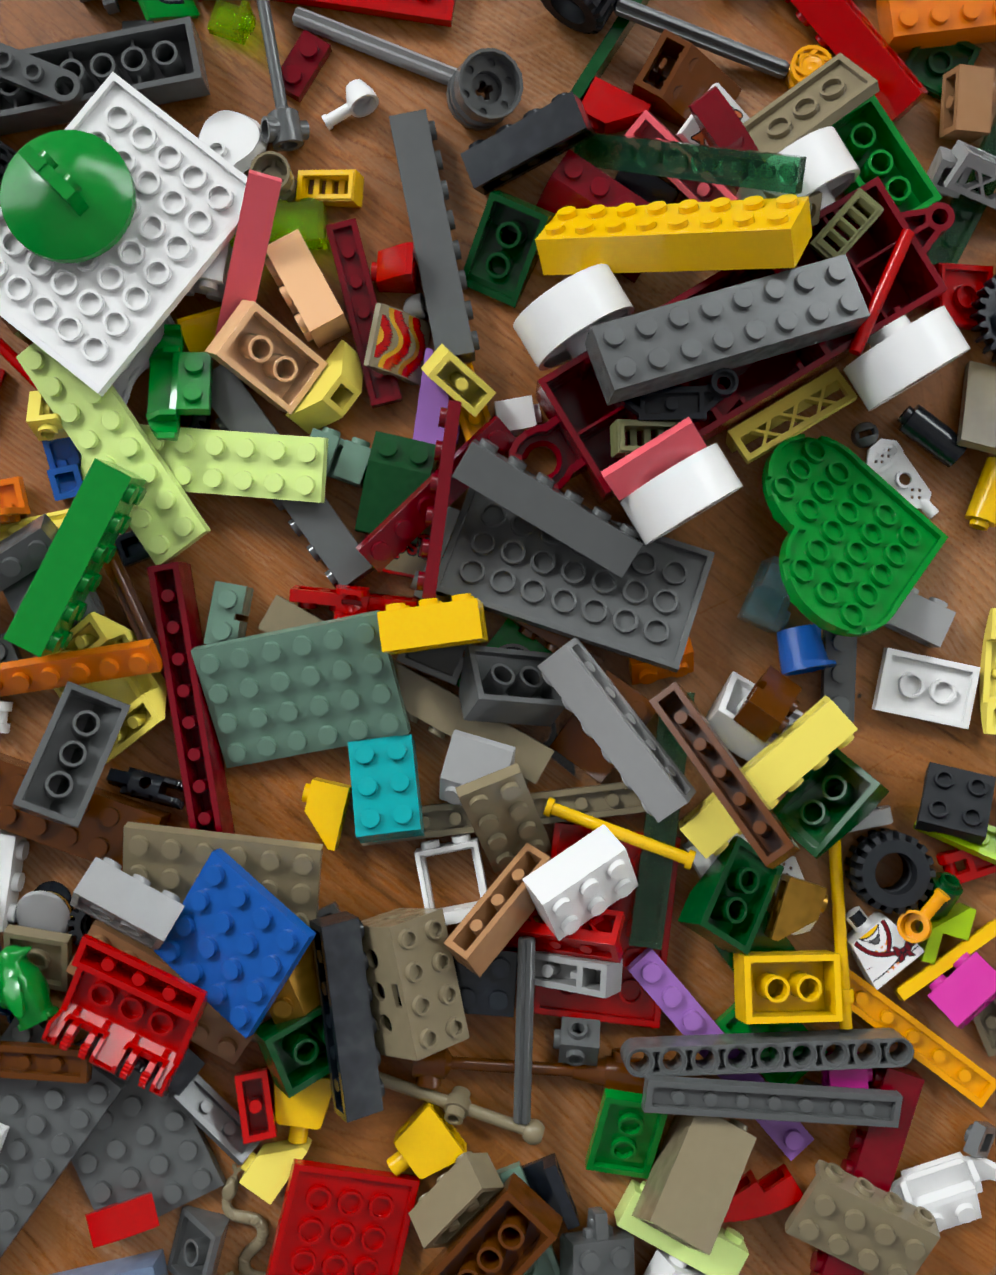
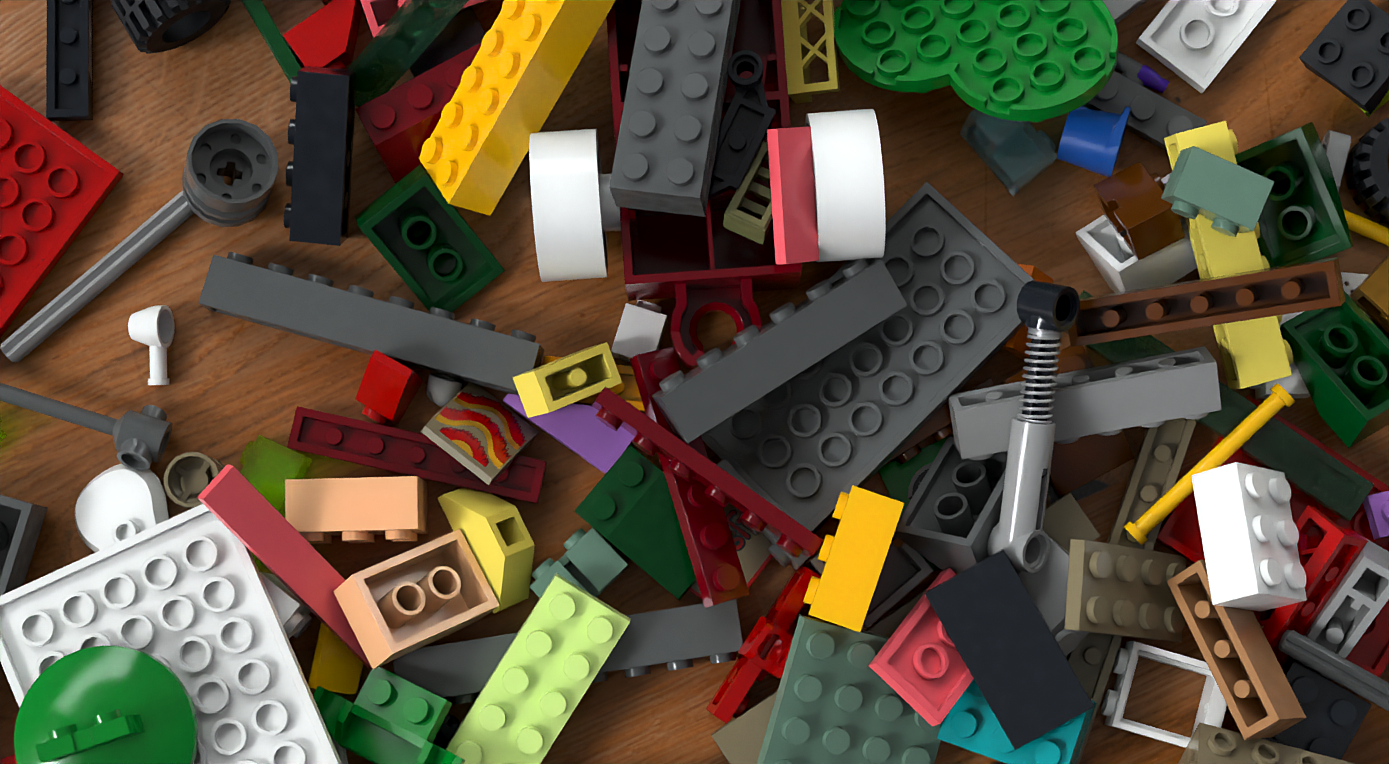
camera: 65 degrees left, 5 degrees down
dark red plate [281,30,332,103] -> none
yellow slope [295,169,364,208] -> none
none -> coral plate [868,567,974,726]
none -> black tile [925,549,1094,750]
none -> piece [987,280,1080,573]
none -> piece [1115,51,1169,94]
none -> sand green piece [1161,146,1274,237]

